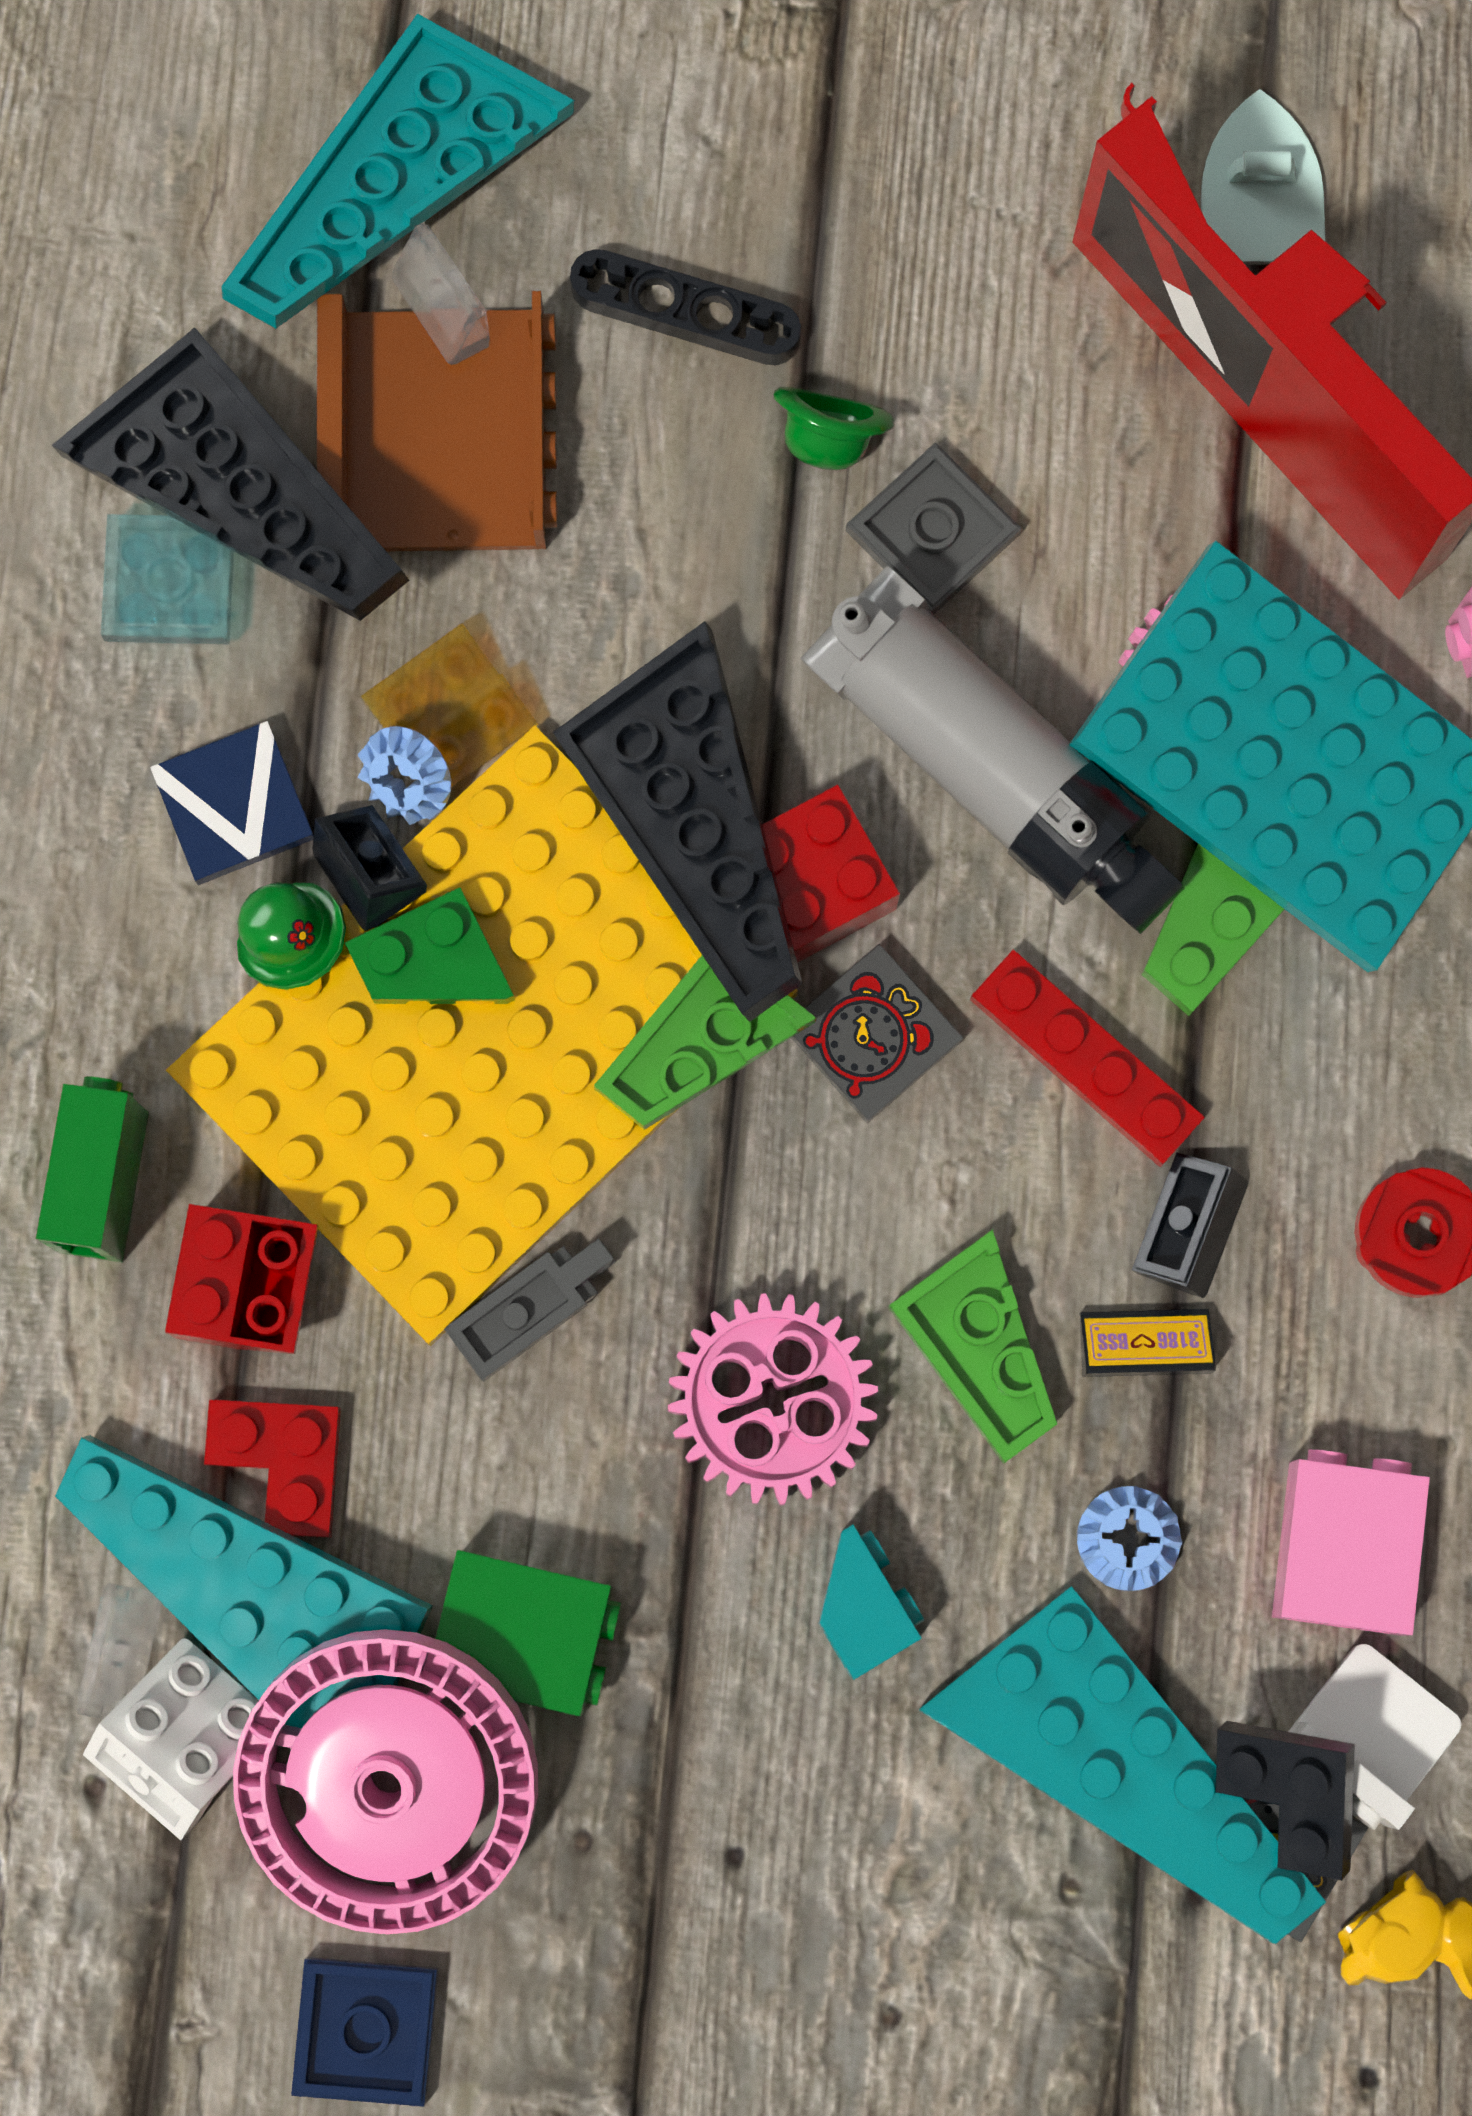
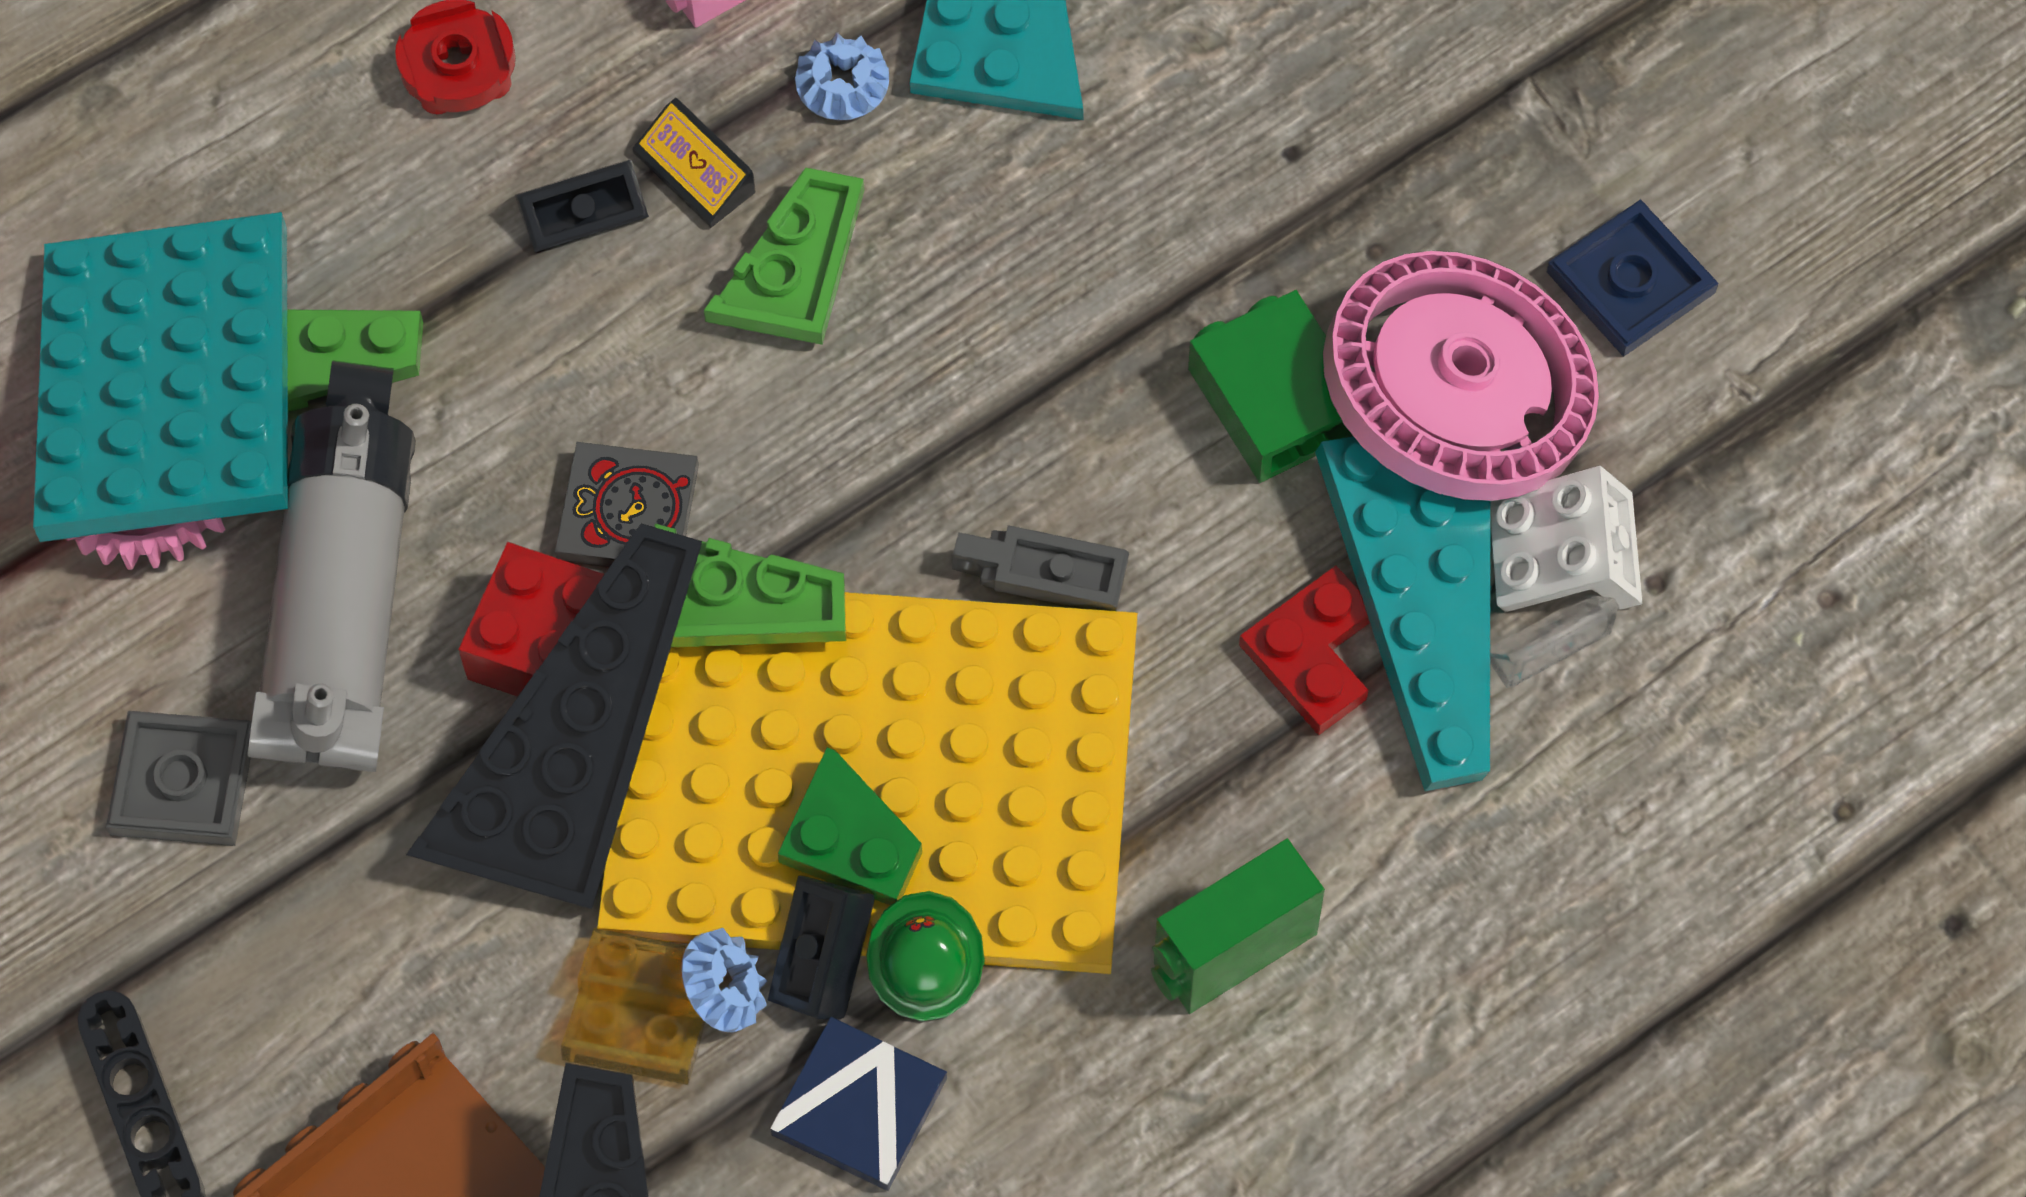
camera: 130 degrees left, 15 degrees down
red slope [165,1204,319,1354] -> none
bright pink gear [668,1293,878,1506] -> none
green hat [774,387,894,470] -> none
teal slope [818,1525,925,1680] -> none
red plate [970,949,1205,1167] -> none

